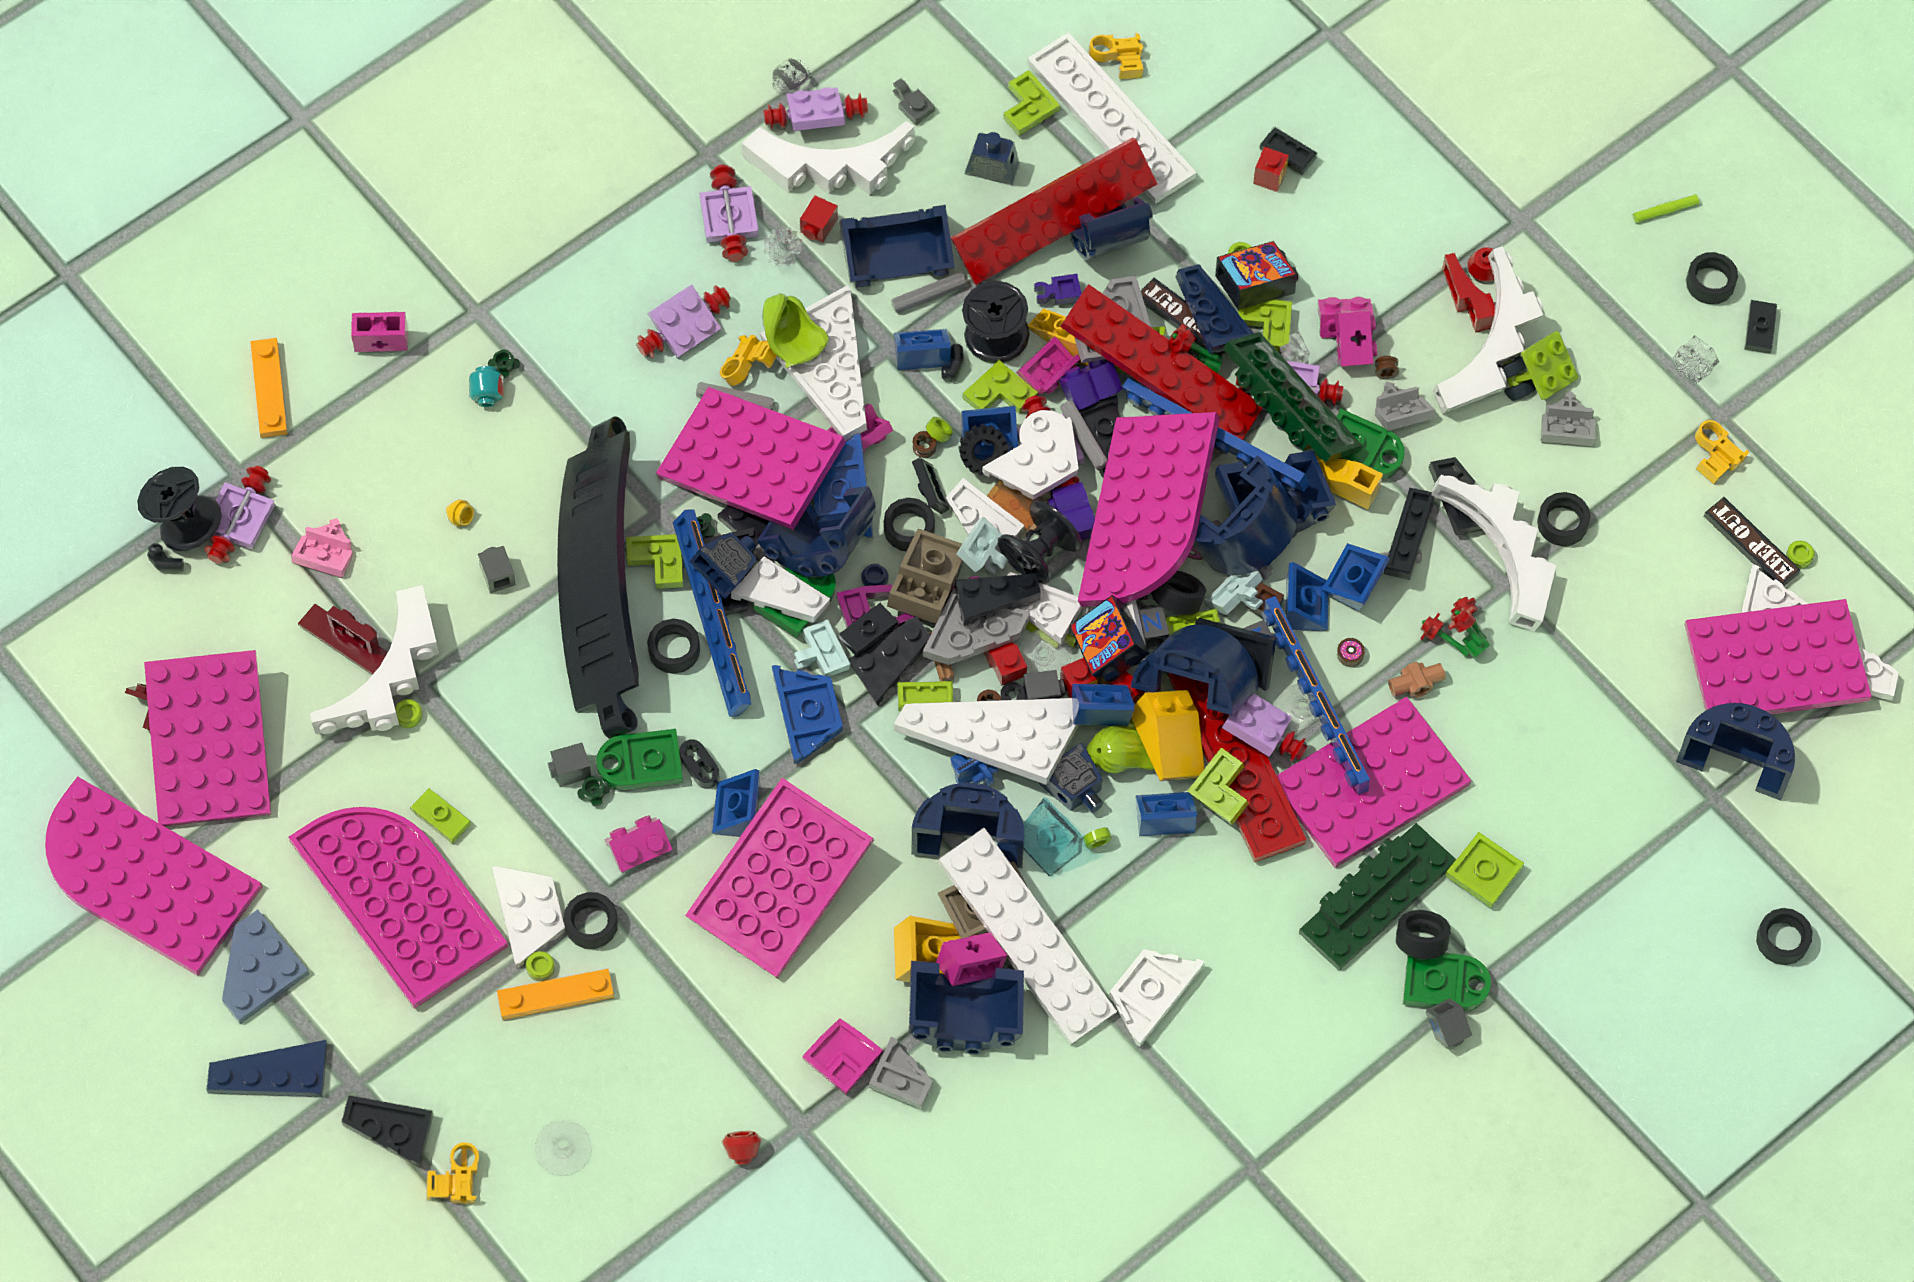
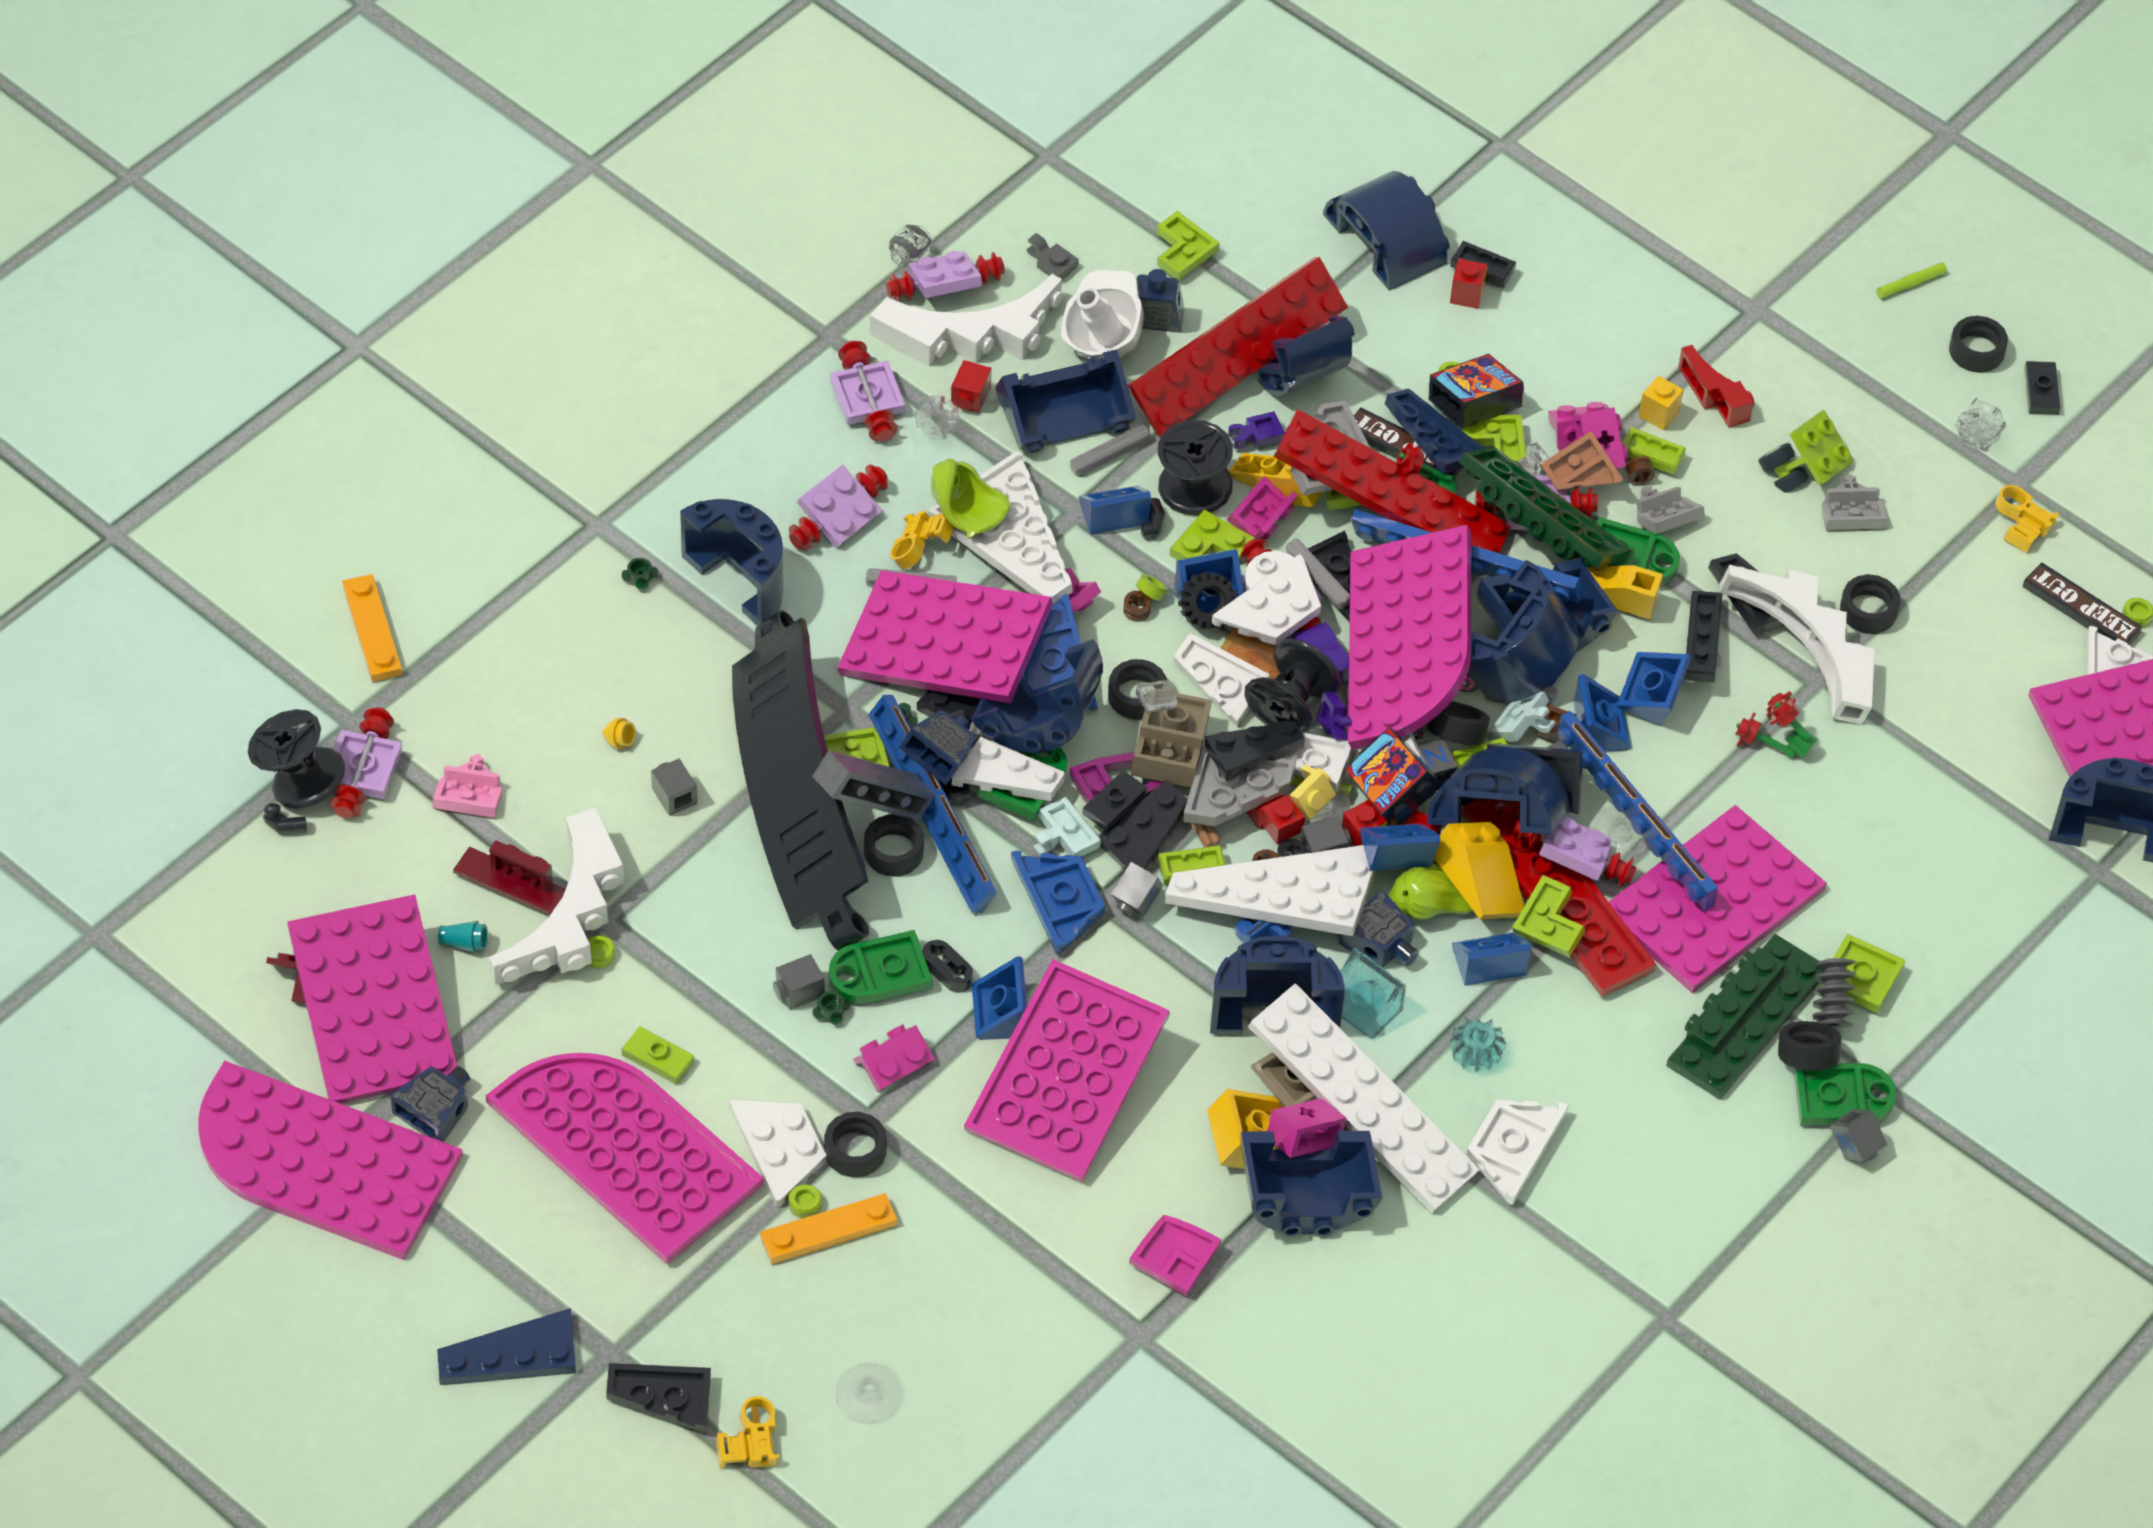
camera: 10 degrees left, 10 degrees down
sand blue plate [222,909,309,1024] -> none
dark pink brick [351,312,408,352] -> none
teal head [469,366,504,407] -> none
red cone [722,1131,761,1164] -> none
dark blue plate [861,564,889,586] -> none
light grey wing [869,1037,933,1109] -> none
black plate [912,457,949,514] -> none
light aqua plate [956,517,1008,575] -> none
white plate [1027,32,1196,204] -> none
dark purple brick [1059,359,1123,410] -> none
lime tile [1083,827,1112,849] -> none
yellow piece [1089,33,1143,79] -> none
tile [1337,638,1365,667] -> none
nougat axle [1388,662,1446,698] -> none
white arch [1433,246,1544,414] -> none
red cone [1467,247,1494,282] -> none
none -> torso [390,1066,471,1142]
none -> teal cone [438,921,488,953]
none -> dark blue cylinder [680,499,783,626]
none -> flat silver brick [812,750,935,821]
none -> white piece [1061,270,1144,361]
none -> brick [1111,862,1163,918]
none -> clear tile [1136,680,1177,713]
none -> light yellow bracket [1290,764,1336,820]
none -> dark purple plate [1317,692,1352,740]
none -> dark blue cylinder [1323,171,1450,291]
none -> clear light blue gear [1449,1016,1506,1073]
none -> nougat wing [1540,431,1623,490]
none -> lime plate [1622,427,1686,475]
none -> yellow brick [1638,375,1684,431]
none -> dark grey piece [1812,958,1857,1028]

